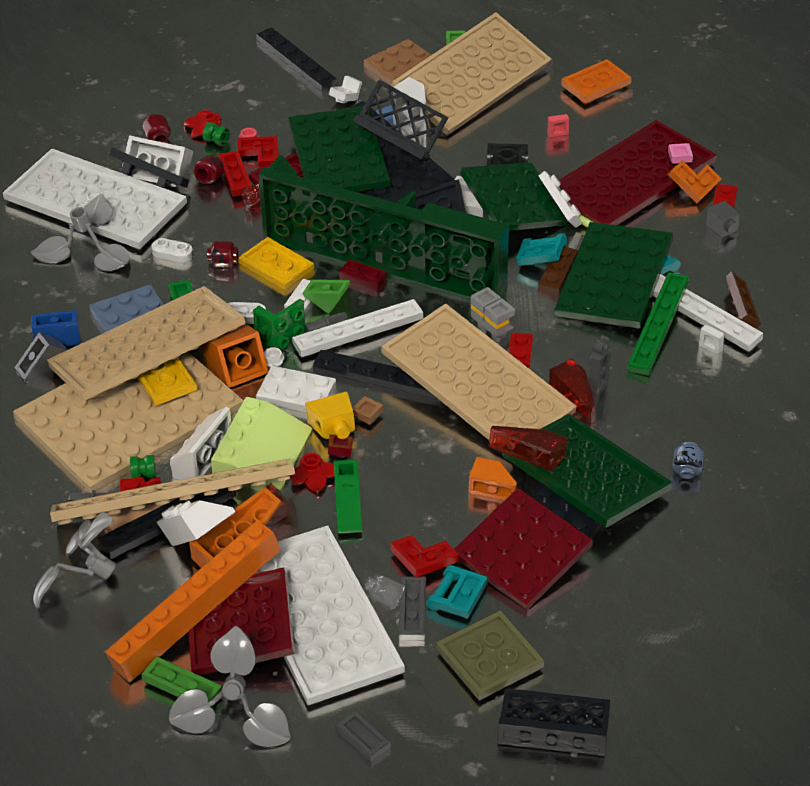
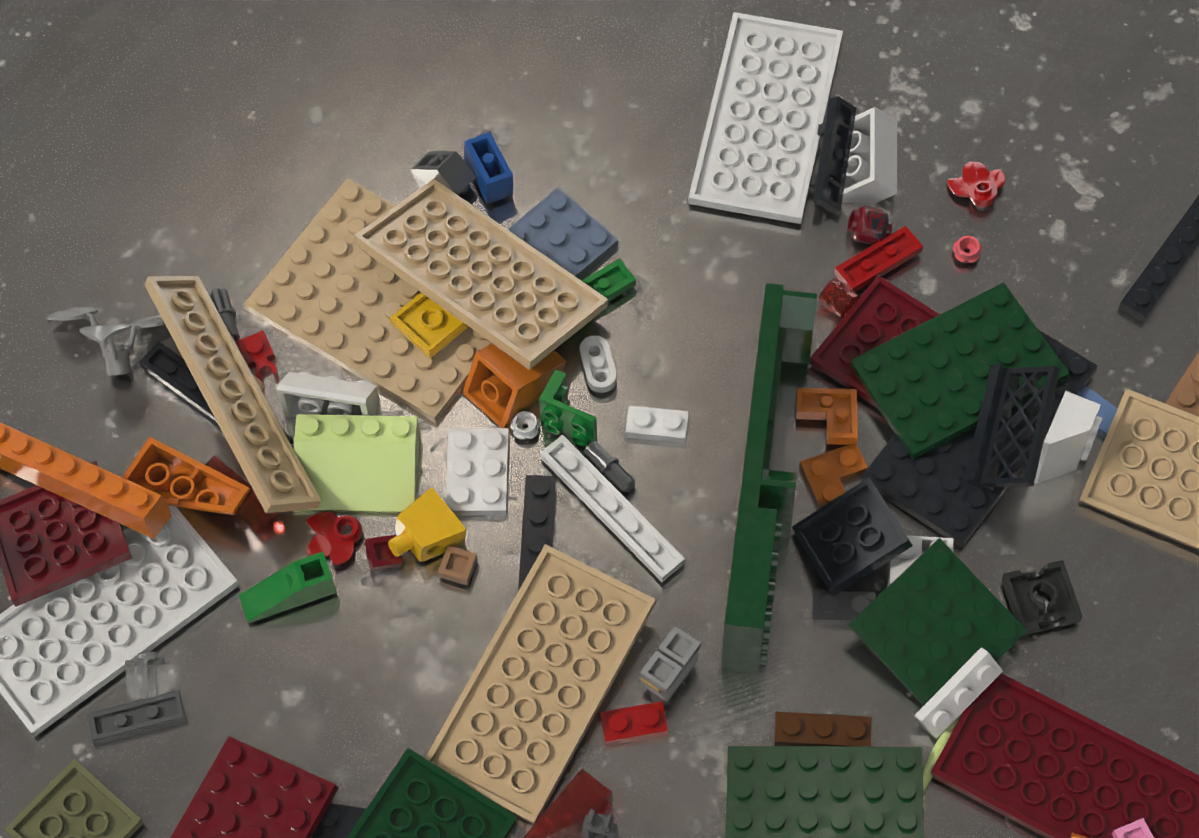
camera: 75 degrees right, 20 degrees up
light grey plant [31,194,130,271] -> none
green wheel [130,454,156,478] -> none
dark red head [142,114,171,143] -> none
white plate [152,238,193,263] -> none
white slope [157,501,235,546] -> none
green wheel [203,122,230,147] -> none
dark red head [207,241,239,269] -> none
red plate [237,136,278,168] -> none
yellow tile [238,237,314,290] -> none
bright green slope [303,280,350,314] -> none
white bracket [329,76,362,103] -> none
dark red plate [339,260,387,291] -> none
red plate [390,535,459,578] -> none
teal plate [426,565,487,619] -> none
orange slope [469,457,517,501] -> none
clear red slope [489,426,568,472] -> none
teal plate [516,233,567,266] -> none
coral plate [547,114,569,138] -> none

